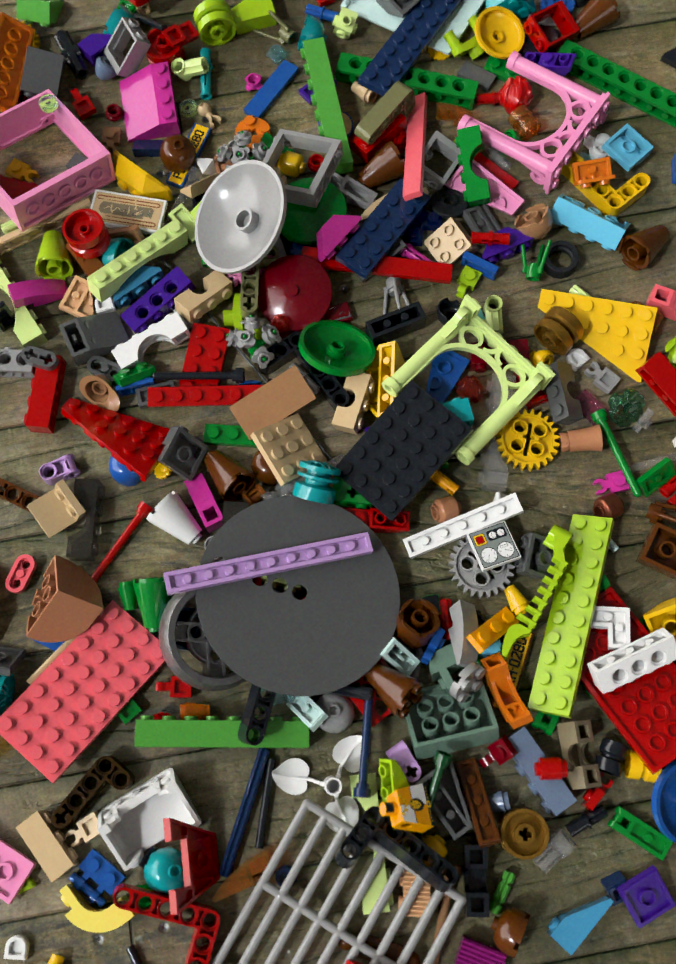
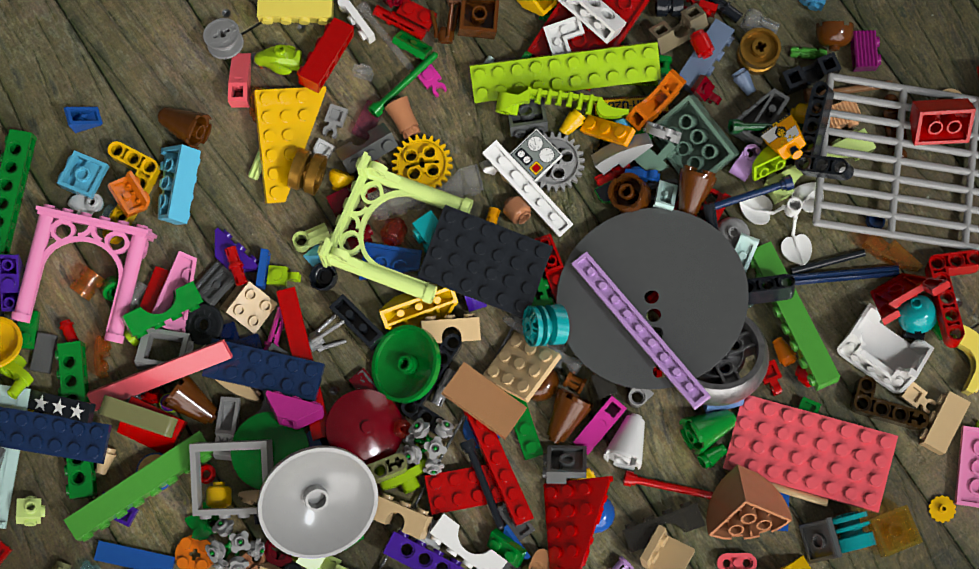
camera: 115 degrees left, 5 degrees up
blue plate [69,848,127,908] -> none
teal cylinder [297,15,327,51] -> none
blue axle [305,4,339,22] -> none
reddish brown tile [455,757,502,848] -> none
red hair [498,76,534,116] -> none
medium nougat cylinder [514,204,553,240] -> none
green plant [521,240,552,282] -> none
black tyre [543,240,579,279] -> none
copper head [593,493,624,520] -> none
clear green plant [608,389,646,428] -> none
none -> black tile [27,390,96,424]

